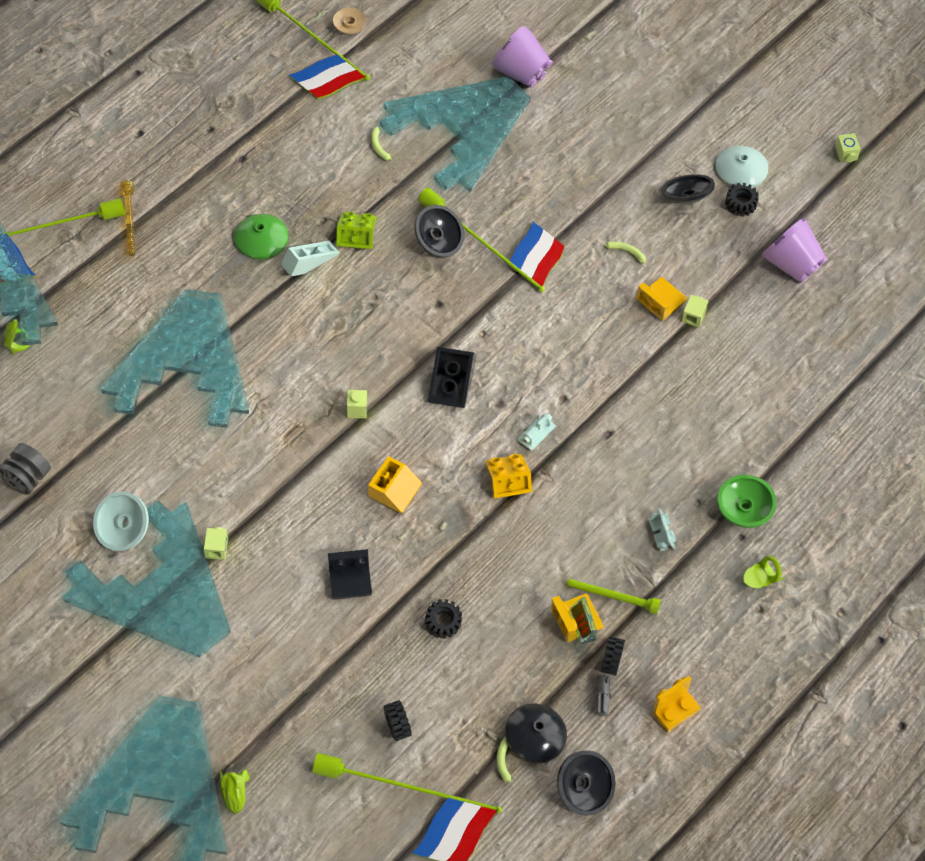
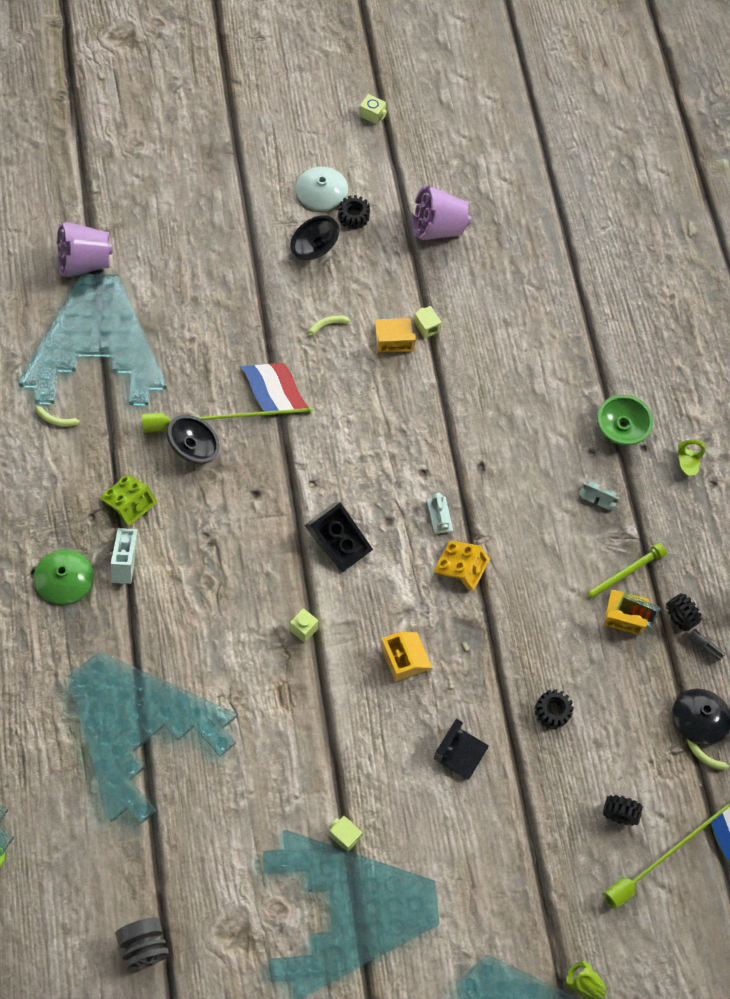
camera: 55 degrees left, 5 degrees up
light aqua dish [93,491,148,551] -> none

